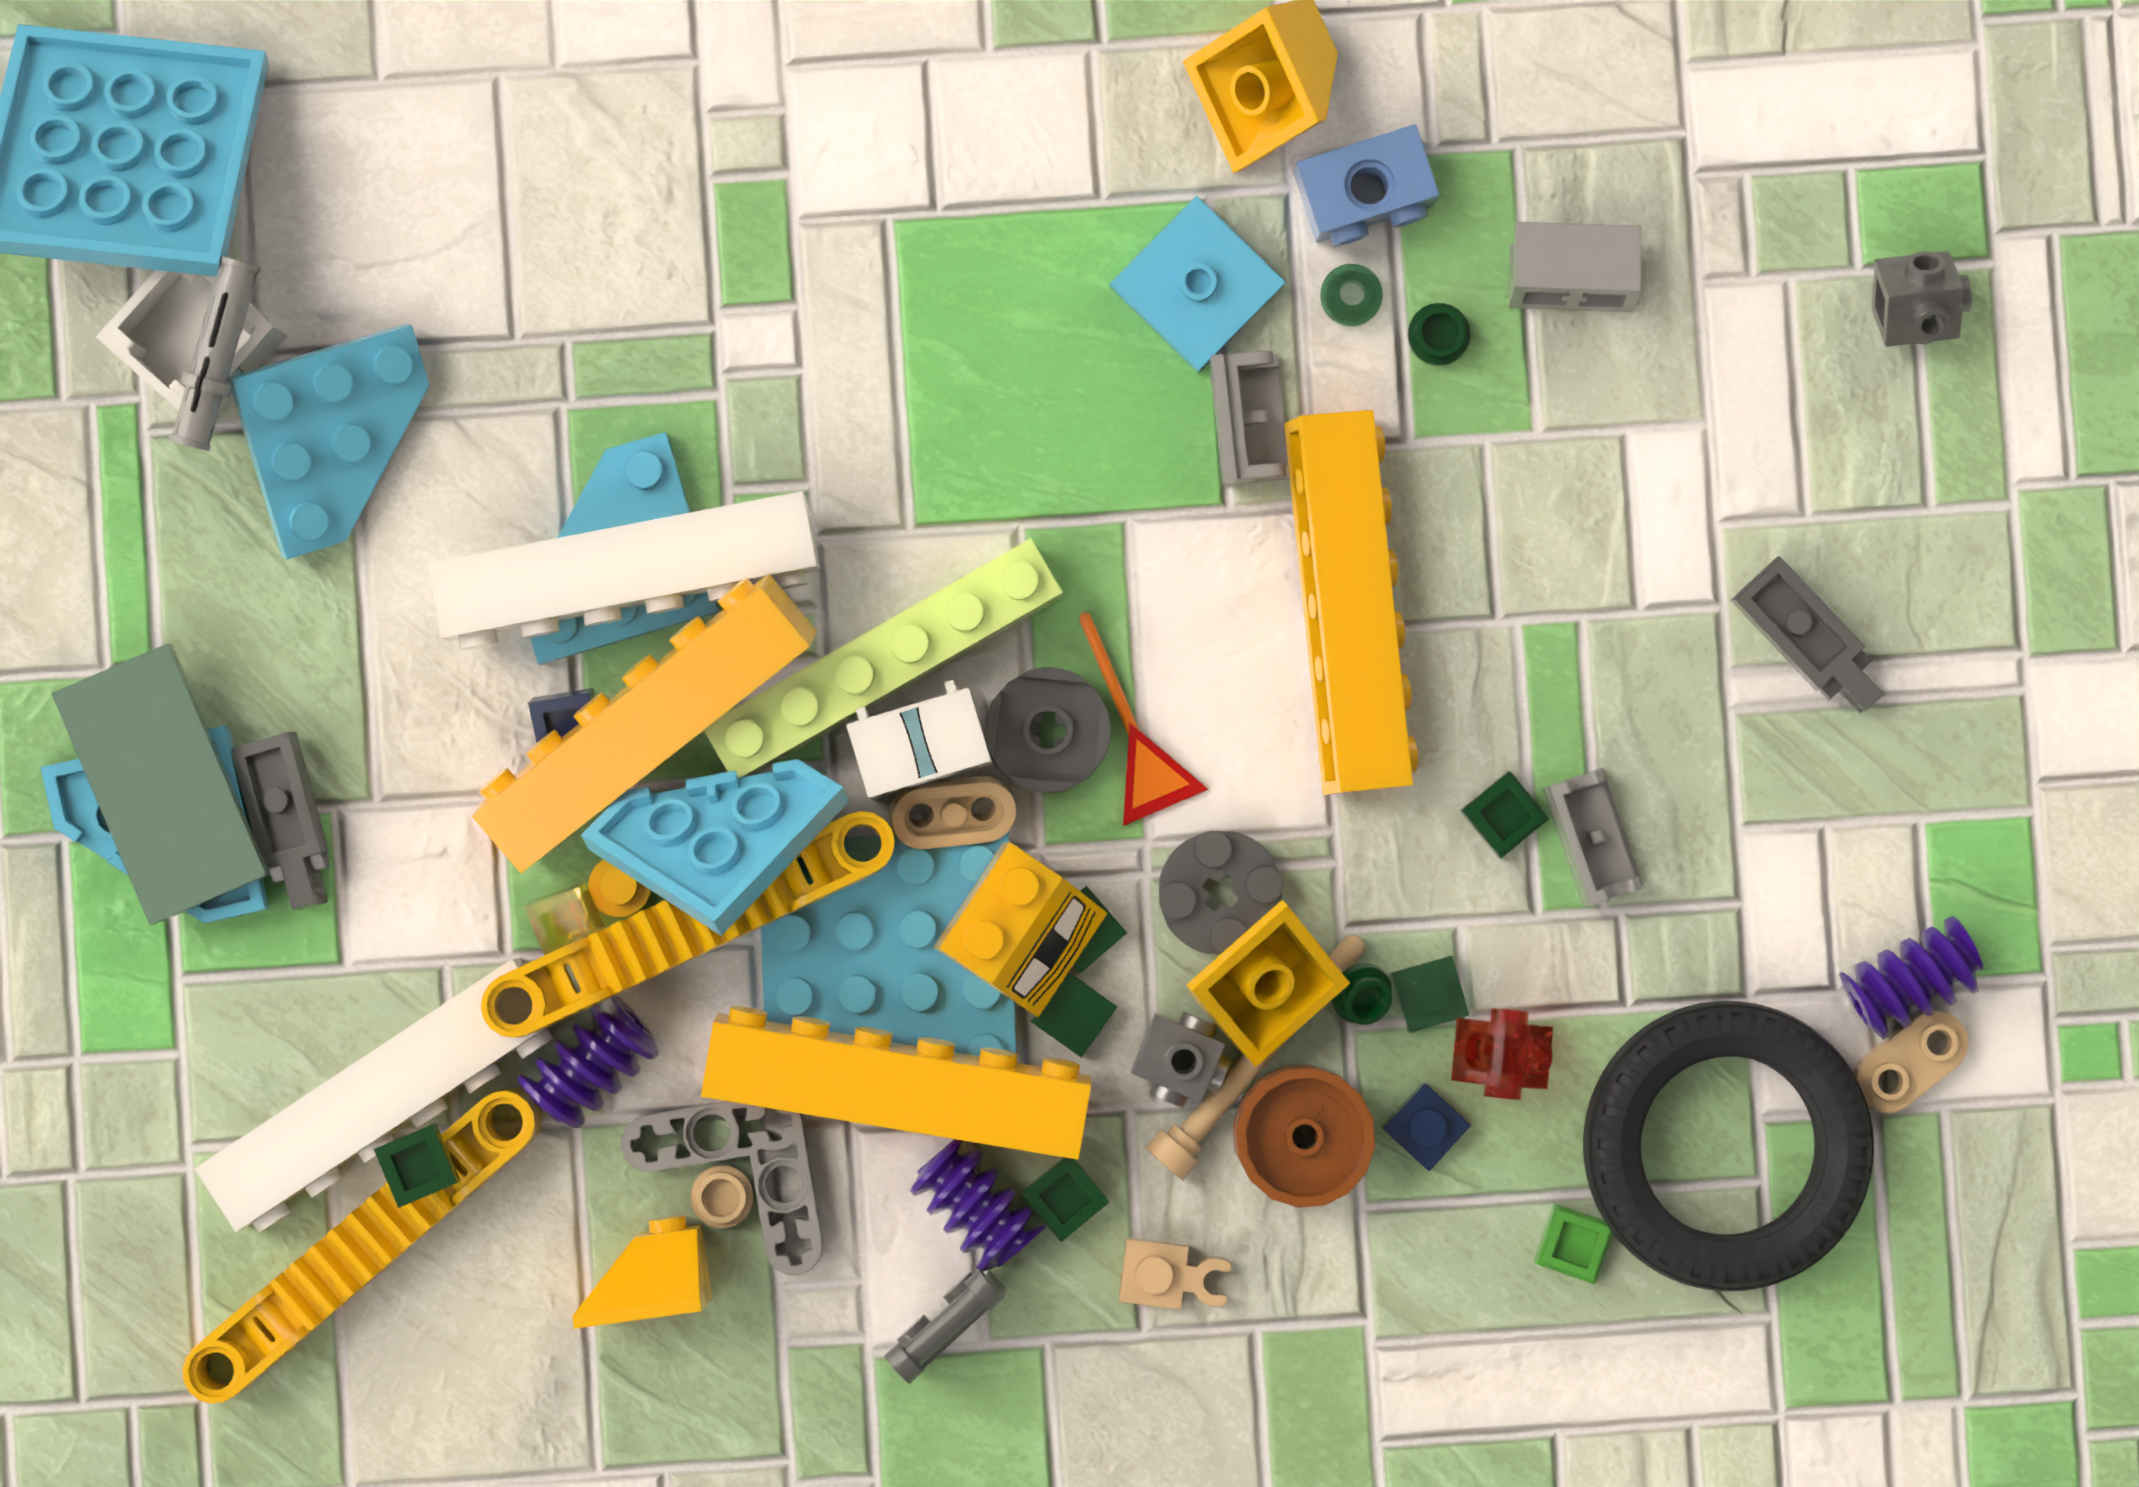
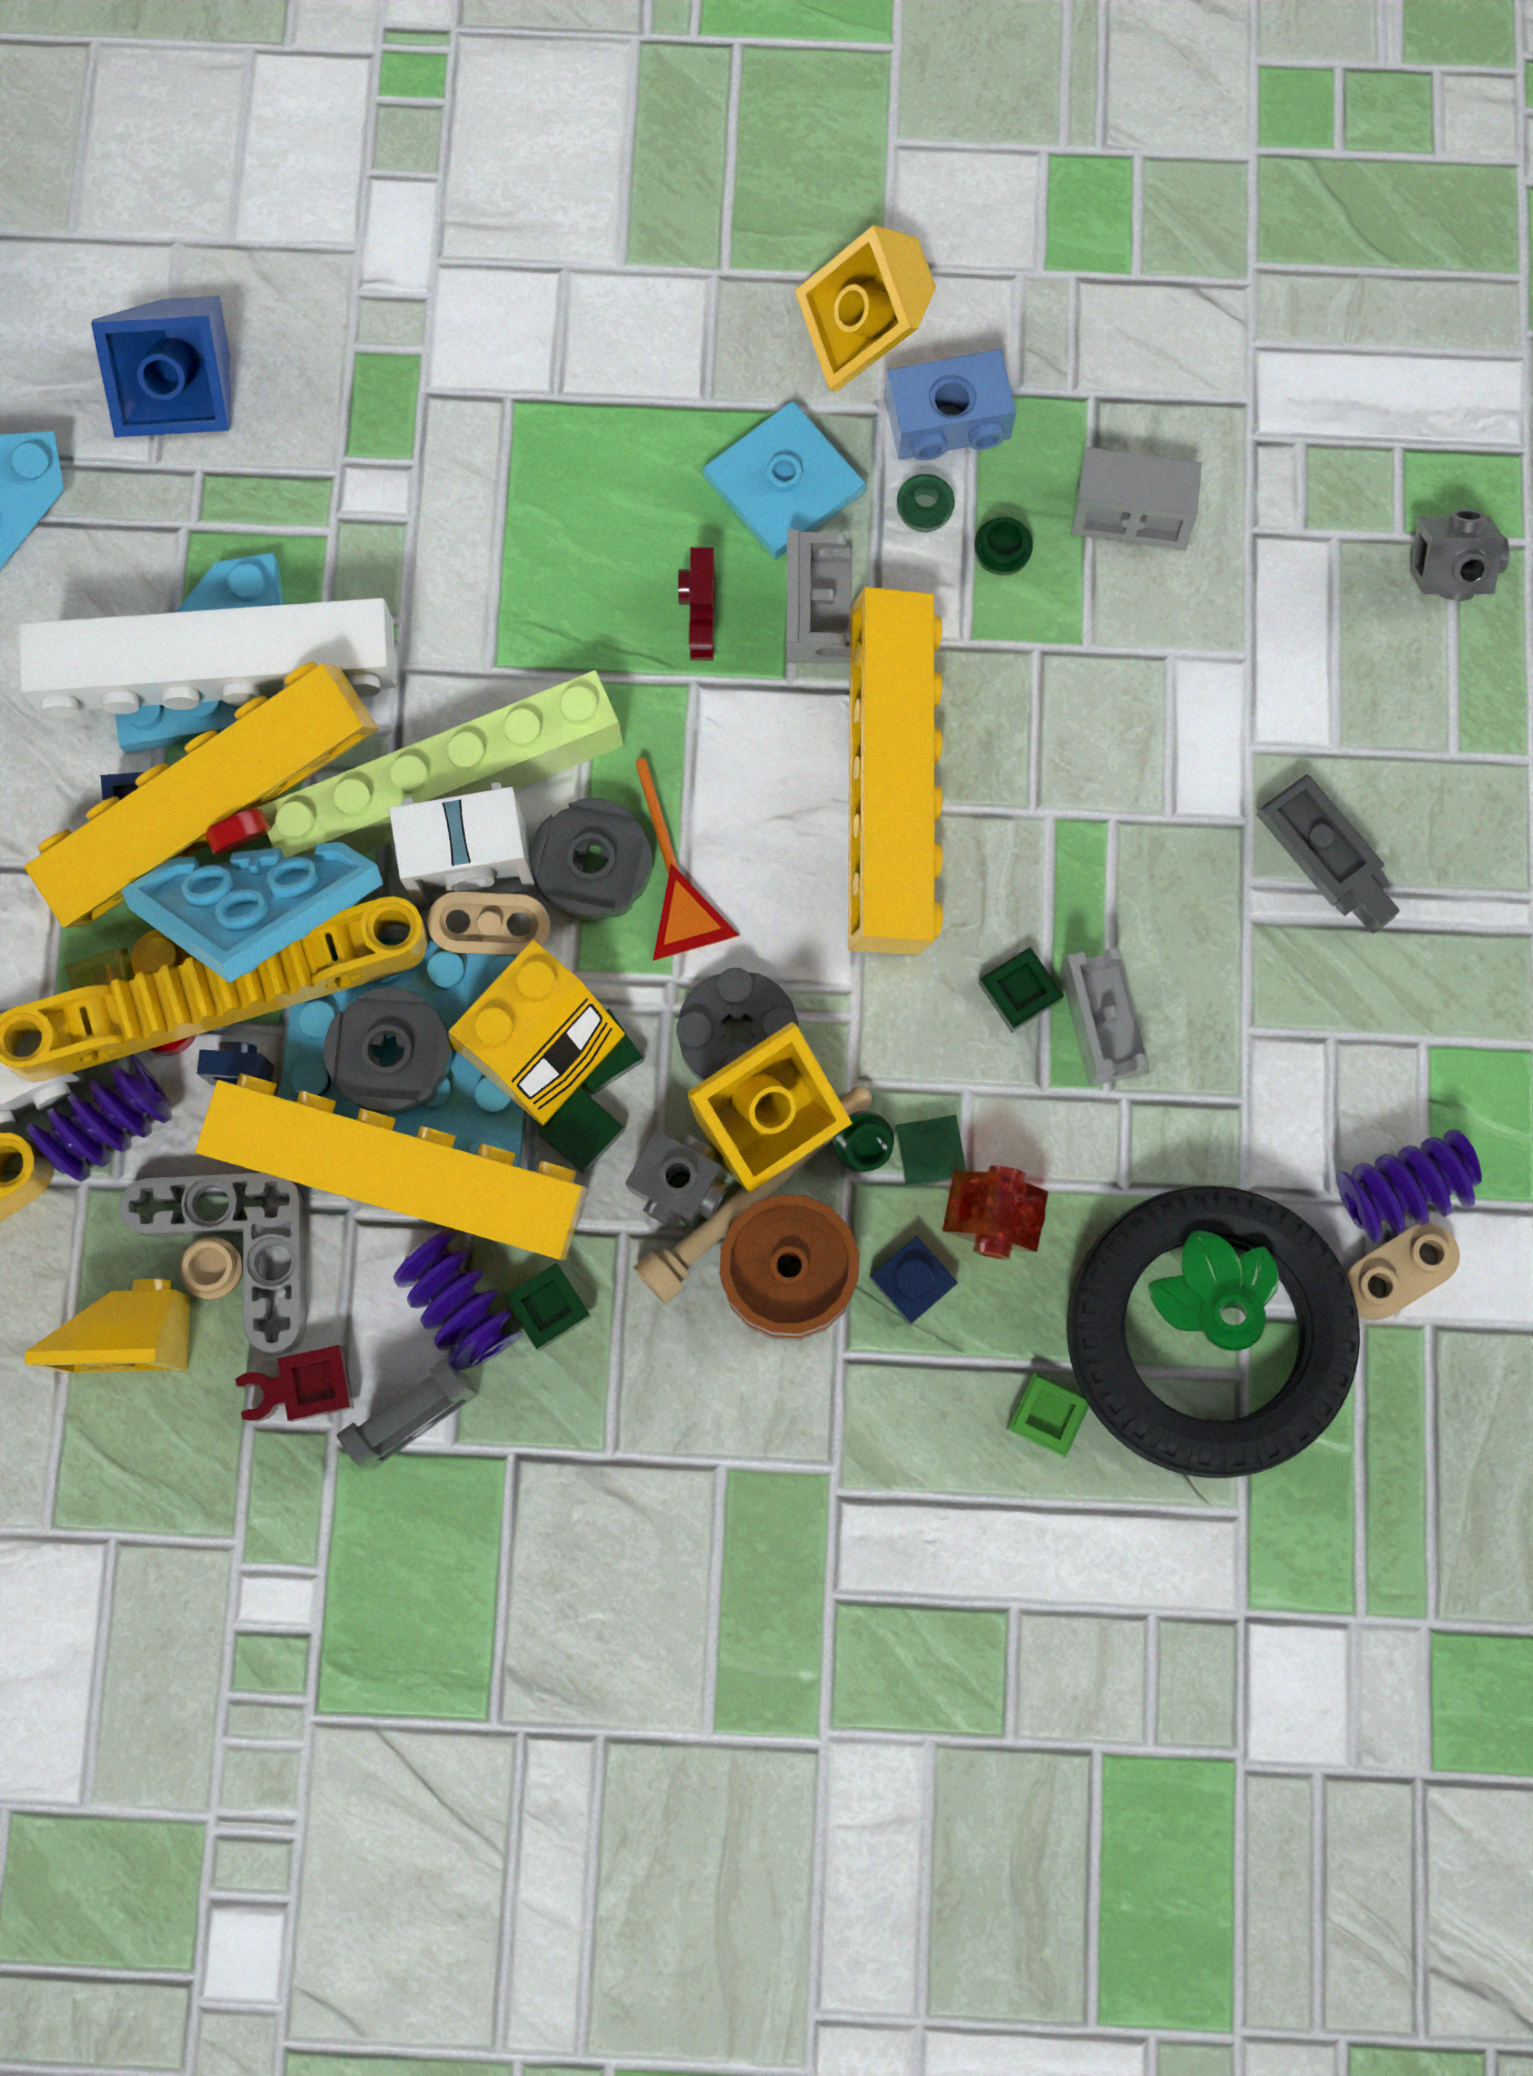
camera: 10 degrees right, 10 degrees down
tan plate [1118,1237,1231,1310] -> none
none -> blue slope [91,296,231,438]
none -> dark blue plate [197,1042,274,1085]
none -> red tile [204,808,271,855]
none -> dark red plate [235,1345,355,1422]
none -> dark grey plate [324,988,452,1114]
none -> dark red plate [678,547,716,661]
none -> green plate [1148,1230,1279,1351]

